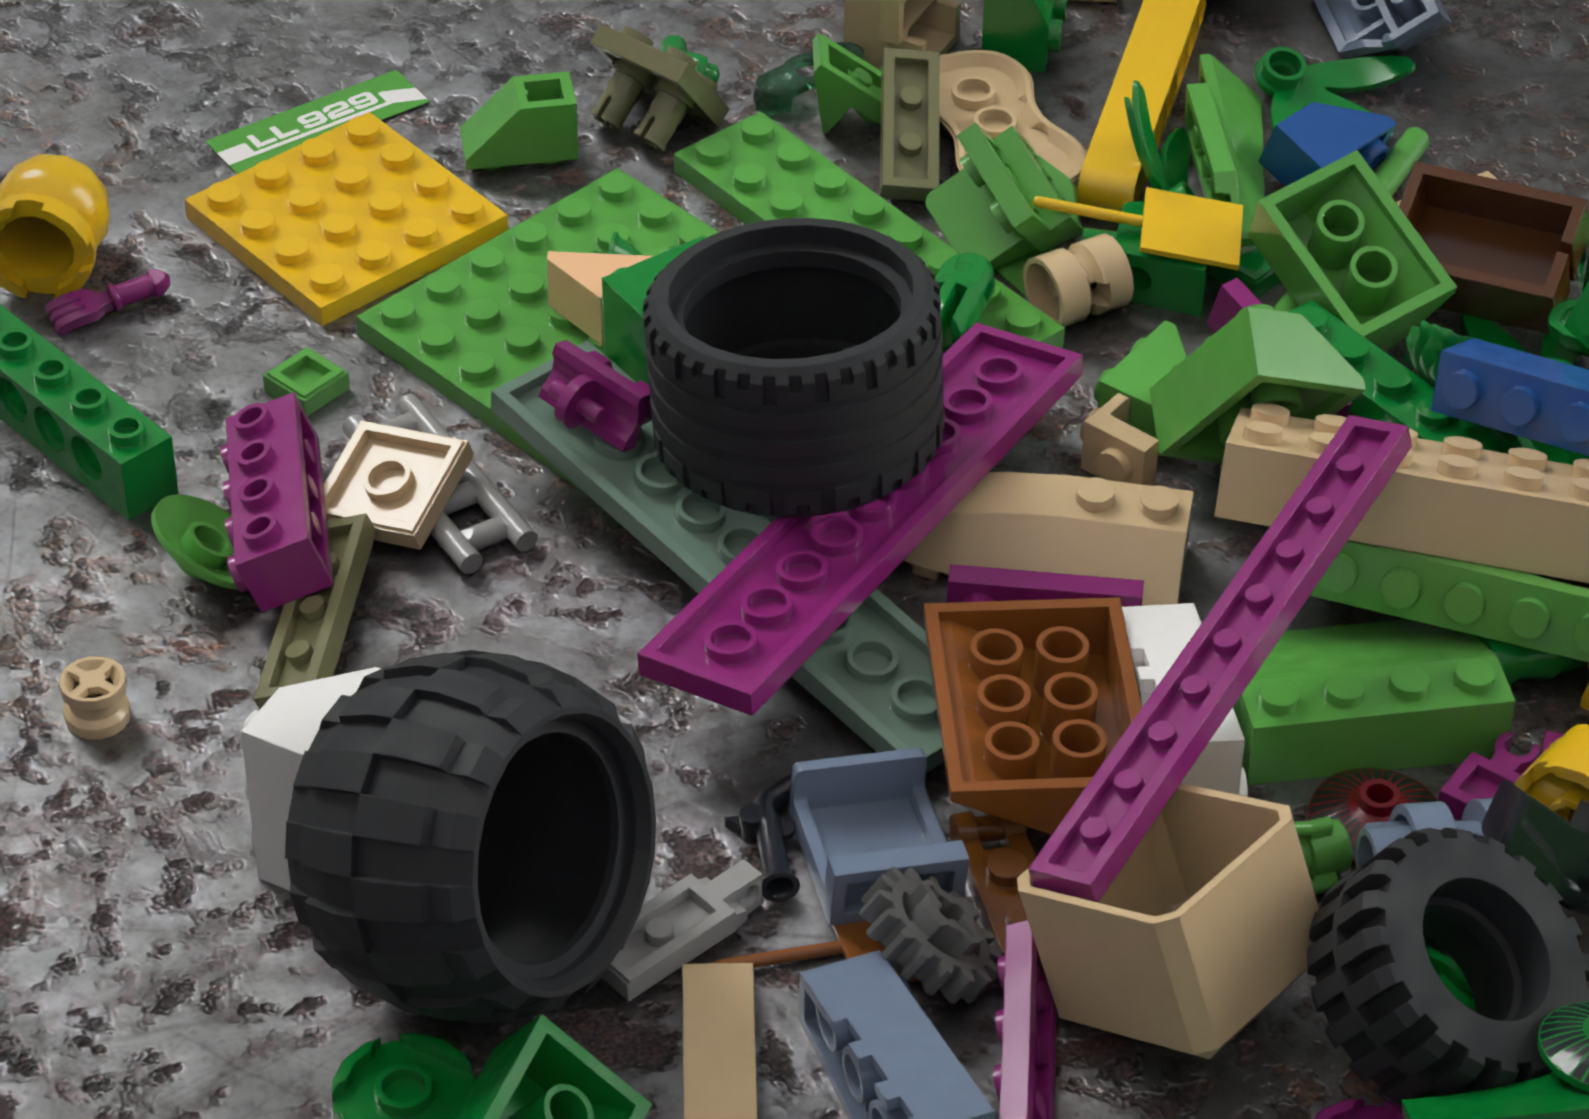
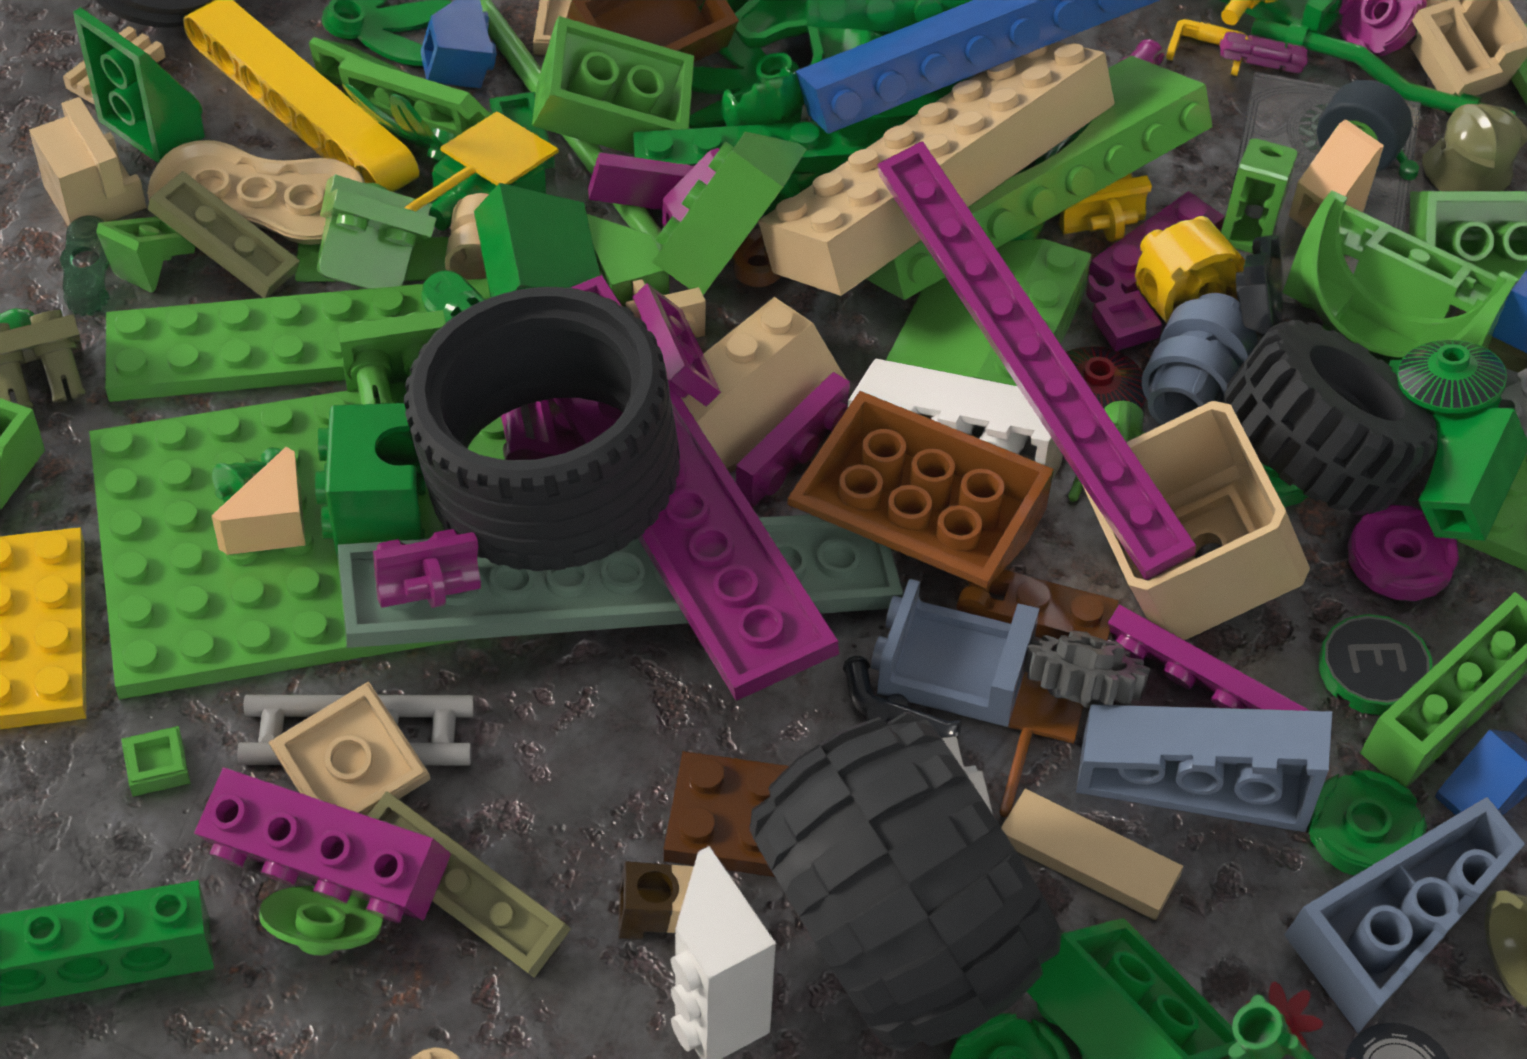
camera: 60 degrees left, 10 degrees up
none -> green brick [474,183,600,297]
none -> magenta plate [633,283,721,407]

